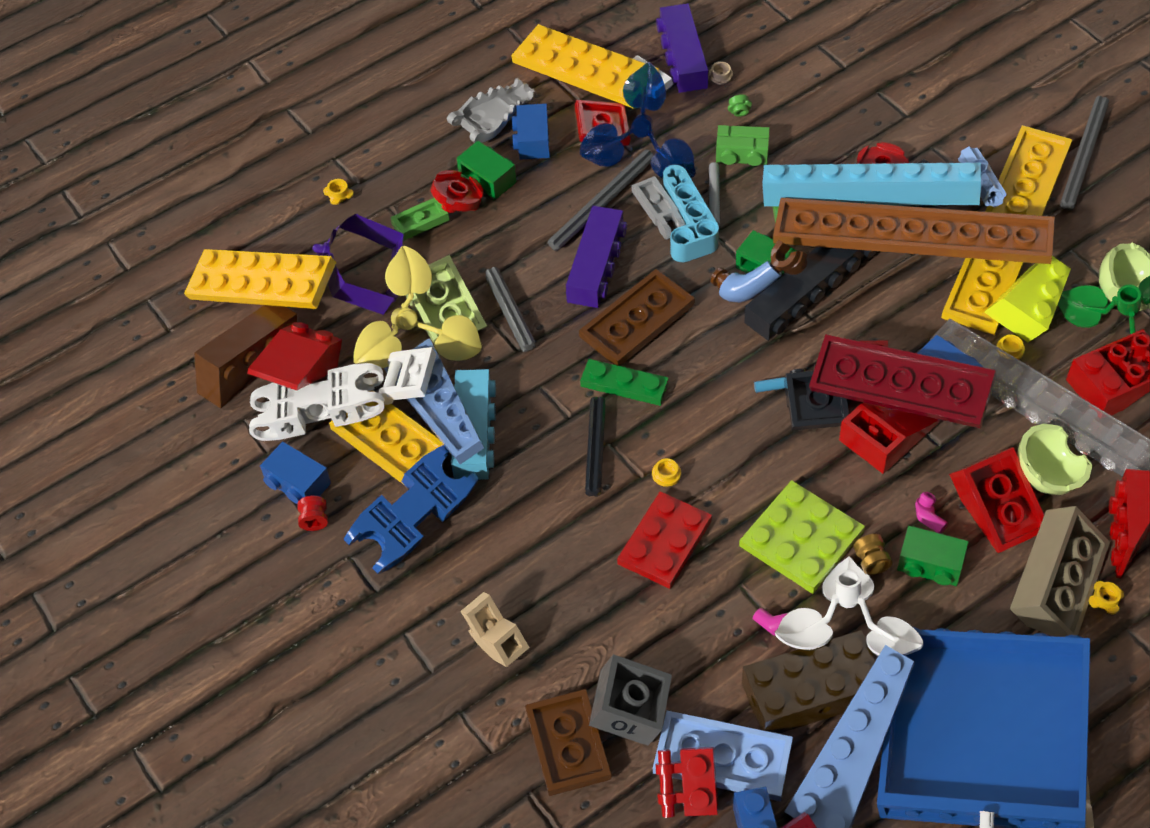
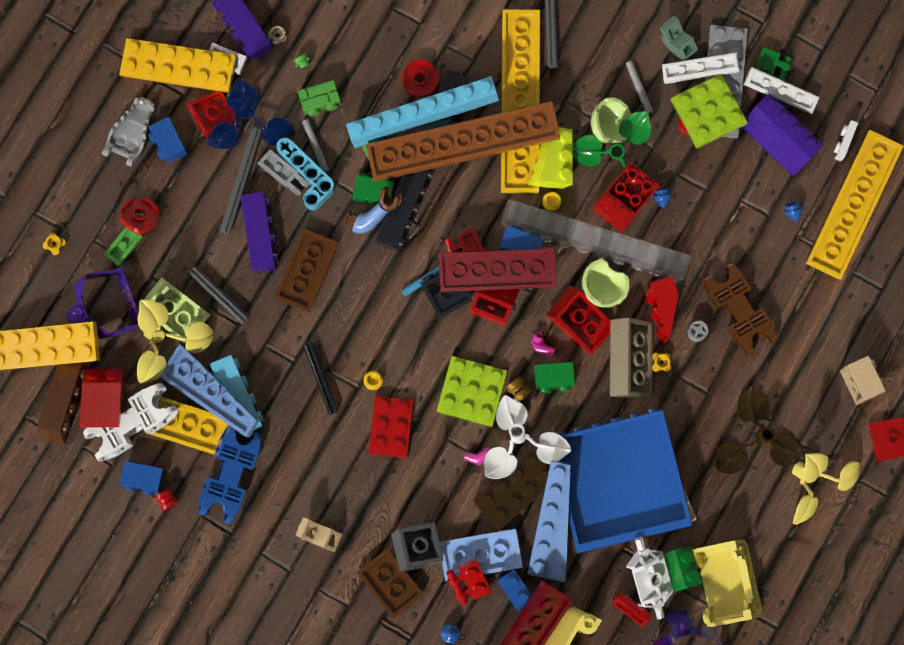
camera: 30 degrees left, 25 degrees up
white plate [378,347,436,405] -> none
green brick [457,141,517,200] -> none
green plate [580,359,669,406] -> none
light blue piece [958,146,1006,208] -> none

